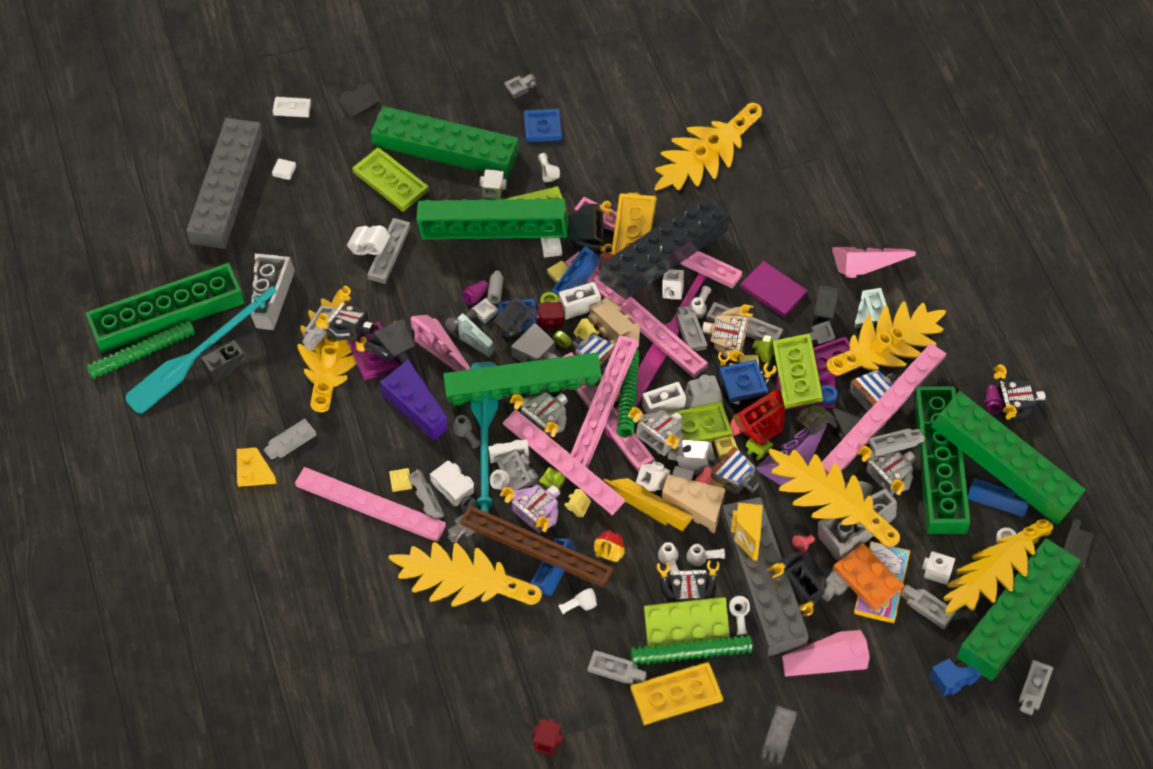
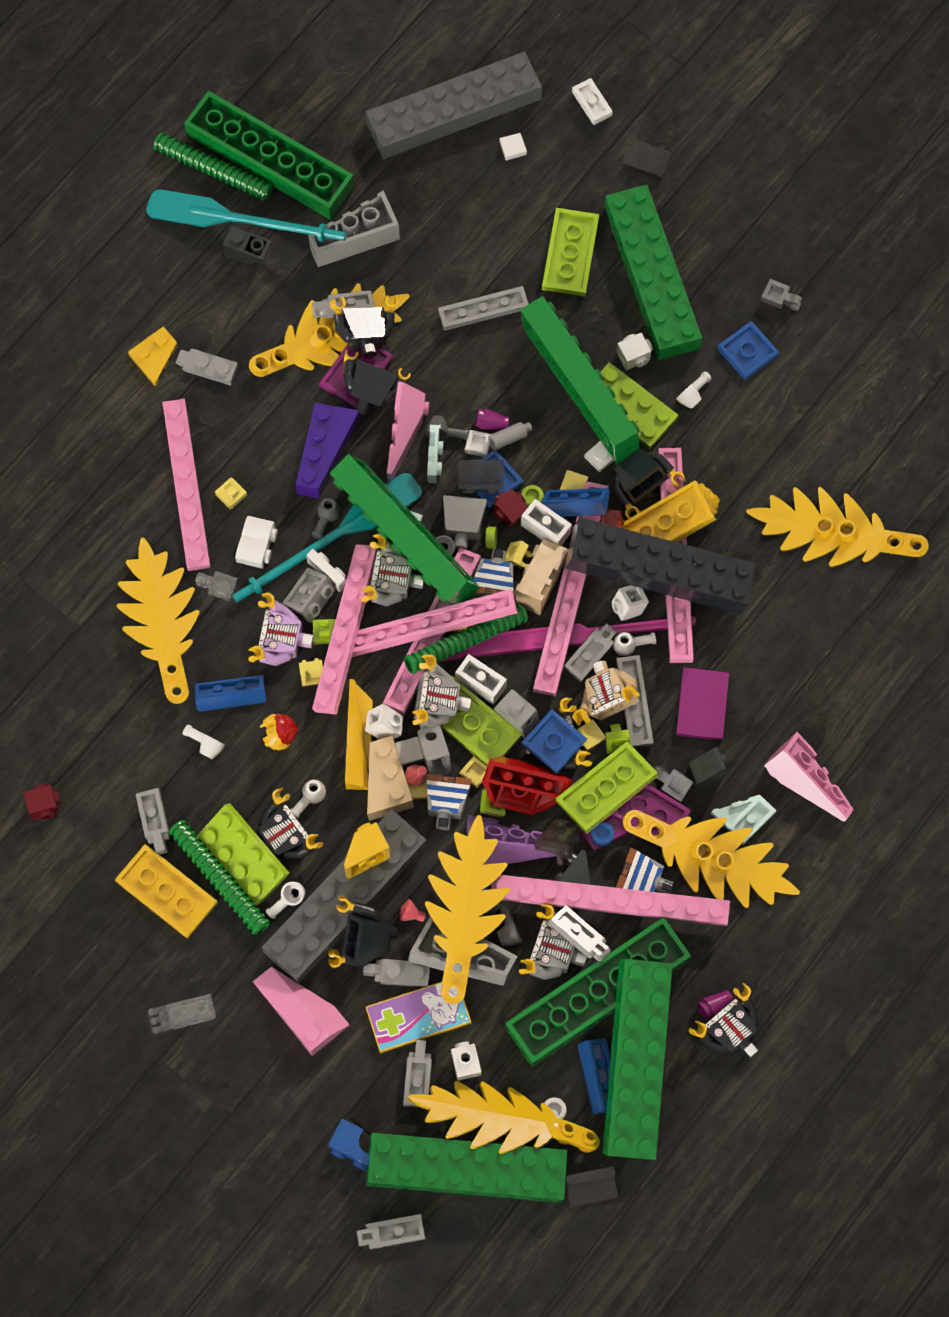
camera: 55 degrees right, 15 degrees up
white brick [347,226,390,255] -> none
light grey hinge [409,469,444,520] -> none
reddish brown plate [460,505,613,588] -> none
dark grey hinge [461,497,477,513] -> none
white tile [490,470,510,490] -> none
white bar [687,544,725,566] -> none
orange plate [833,543,905,612] -> none

